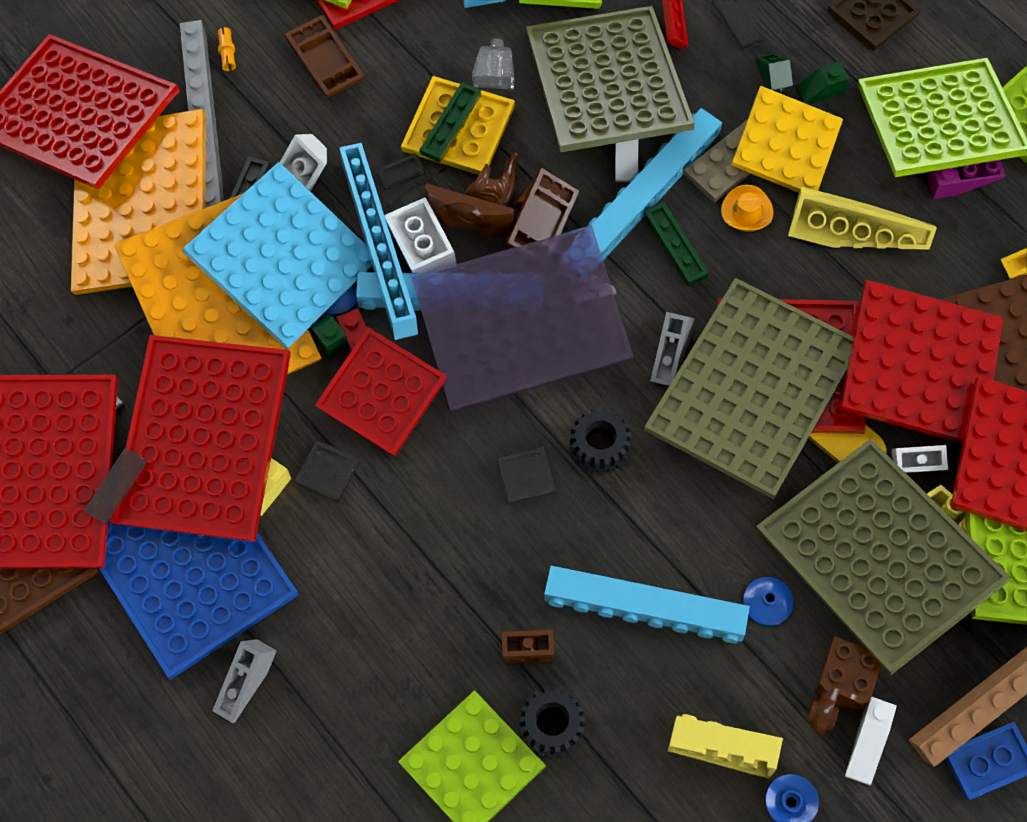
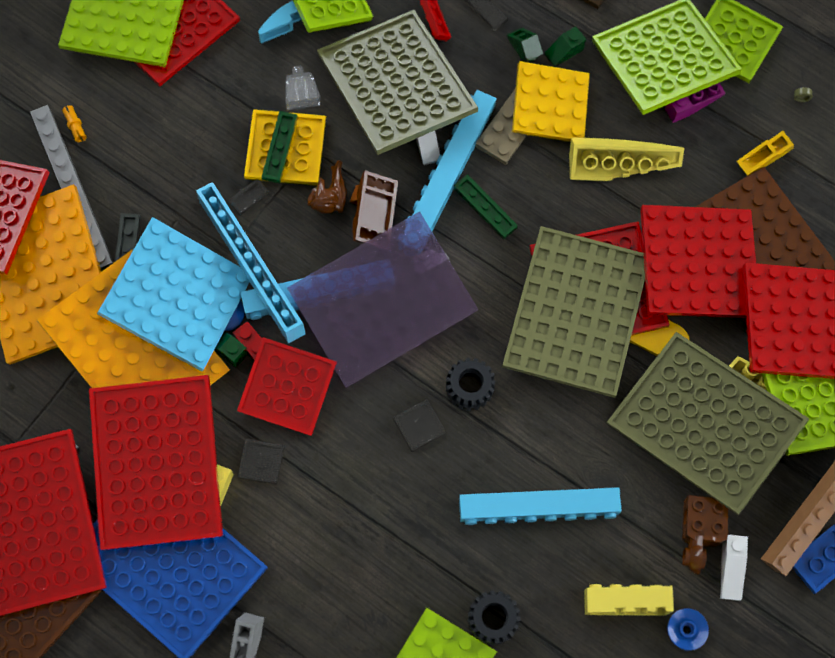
camera: 20 degrees left, 5 degrees up
clear smoke tile [84,448,147,525] -> none
white slope [279,134,327,191] -> none
reddish brown slope [285,15,365,98] -> none
white slope [384,197,456,273] -> none
reddish brown slope [425,184,514,238] -> none
reddish brown brick [502,629,554,664] -> none
light grey slope [650,312,695,386] -> none
light orange hat [721,185,773,232] -> none
blue dish [743,577,794,626] -> none
white brick [892,445,948,472] -> none

